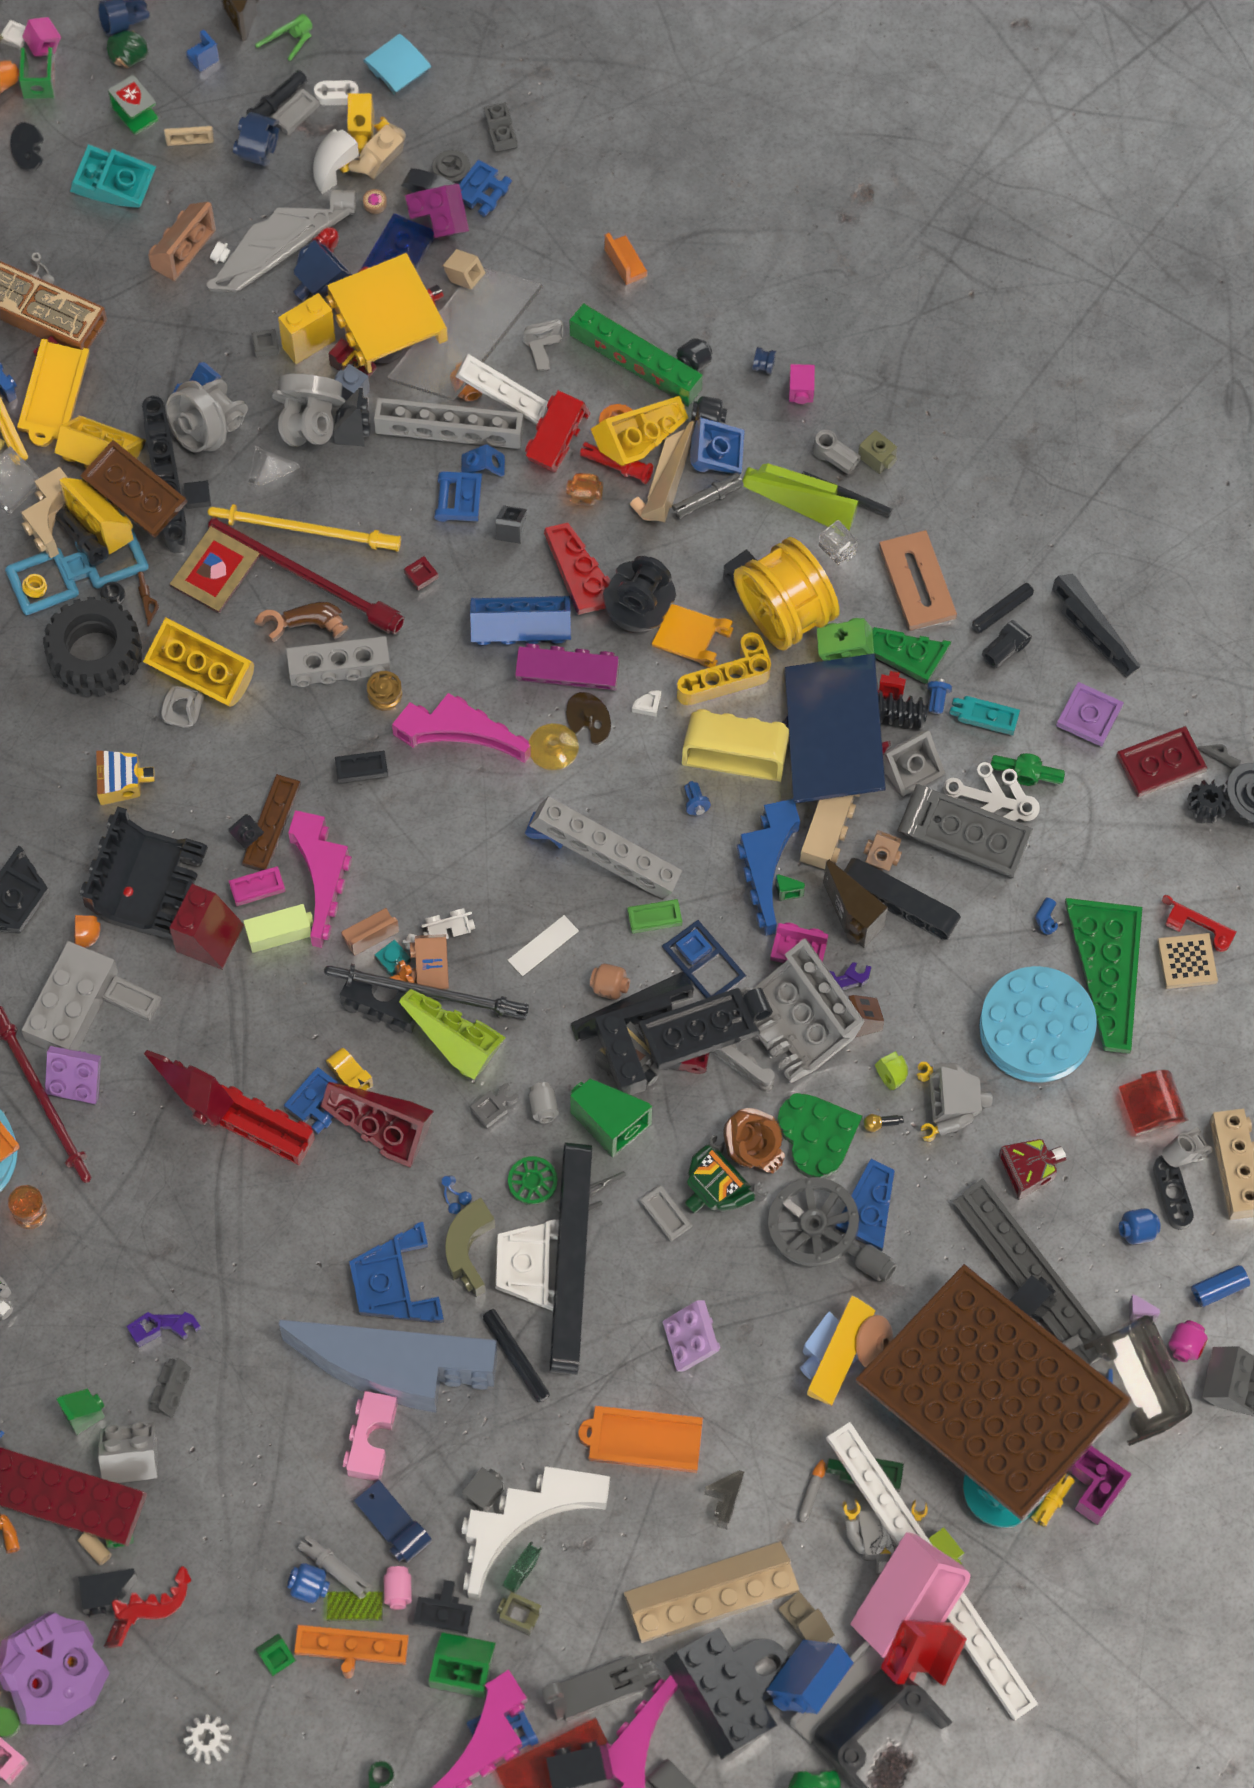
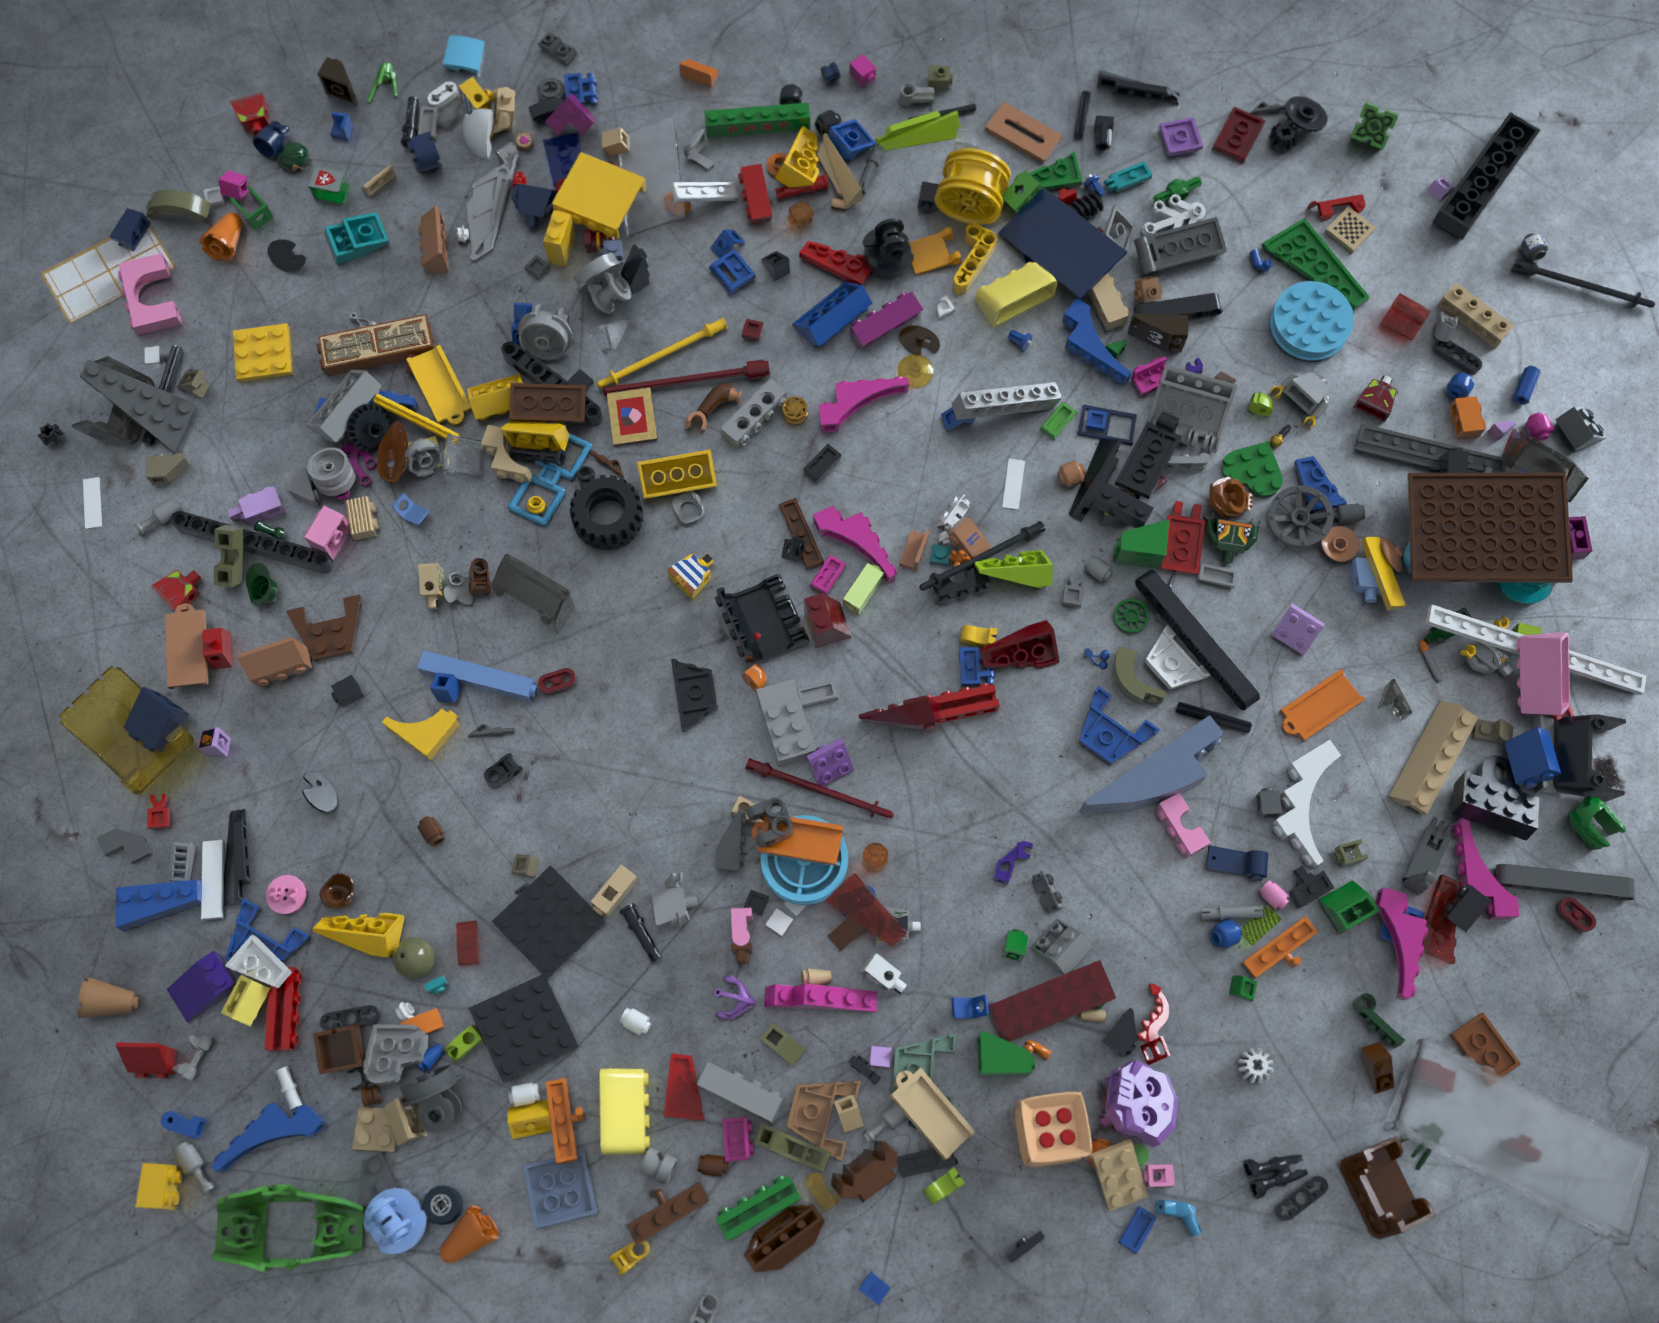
camera: 40 degrees left, 5 degrees up
light grey brick [374,398,524,449] -> none
clear green piece [502,1542,543,1594] -> none
red panel [880,1620,967,1686] -> none
none -> red tile [1160,501,1205,576]
none -> nougat dish [1321,526,1359,562]
none -> orange brick [1450,396,1486,439]

